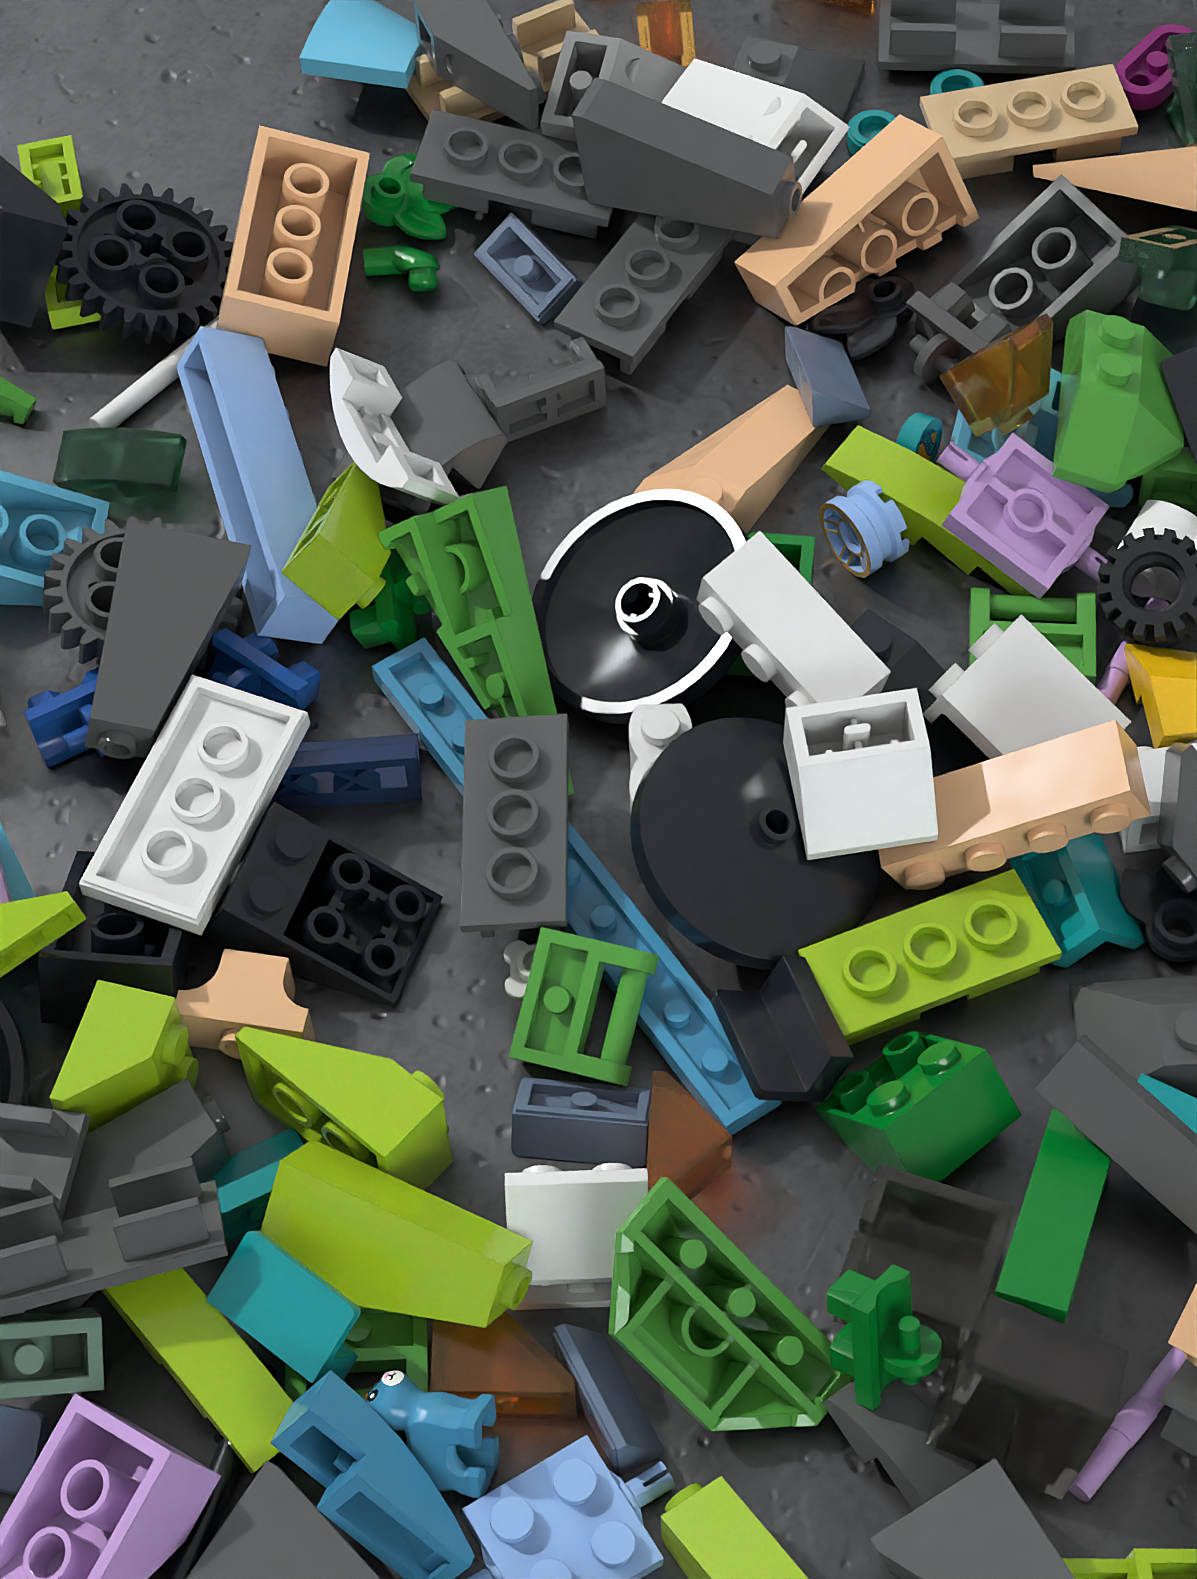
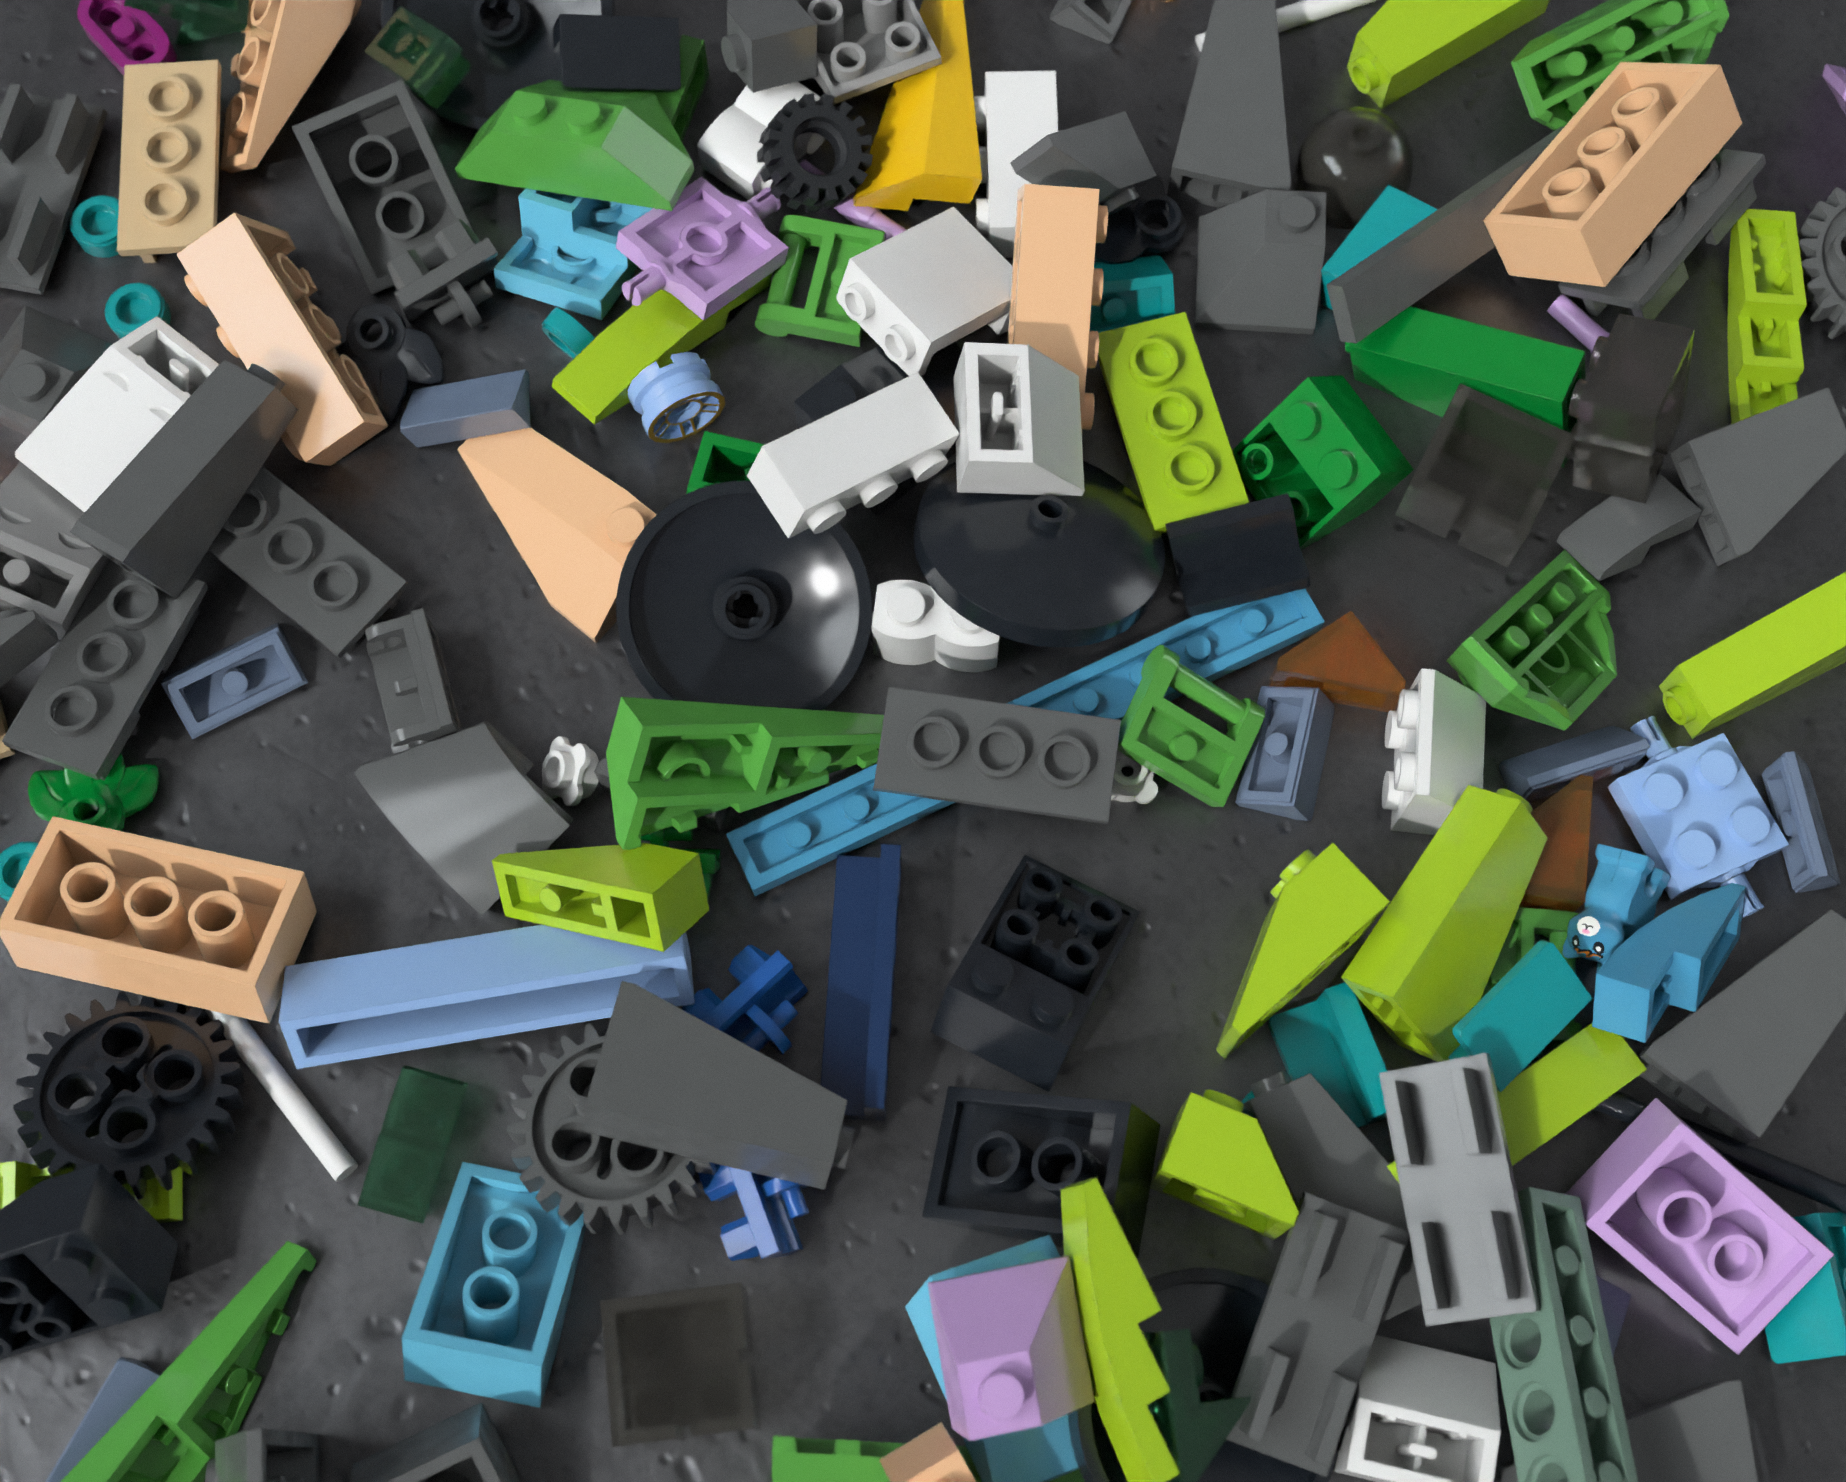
camera: 85 degrees left, 15 degrees up
white tile [79,675,310,935] -> none
light nougat brick [176,949,316,1060] -> none
white slope [330,348,459,506] -> none
green arm [363,245,440,292] -> none
green hips [826,1264,942,1411] -> none
clear orange slope [939,313,1053,437] -> none

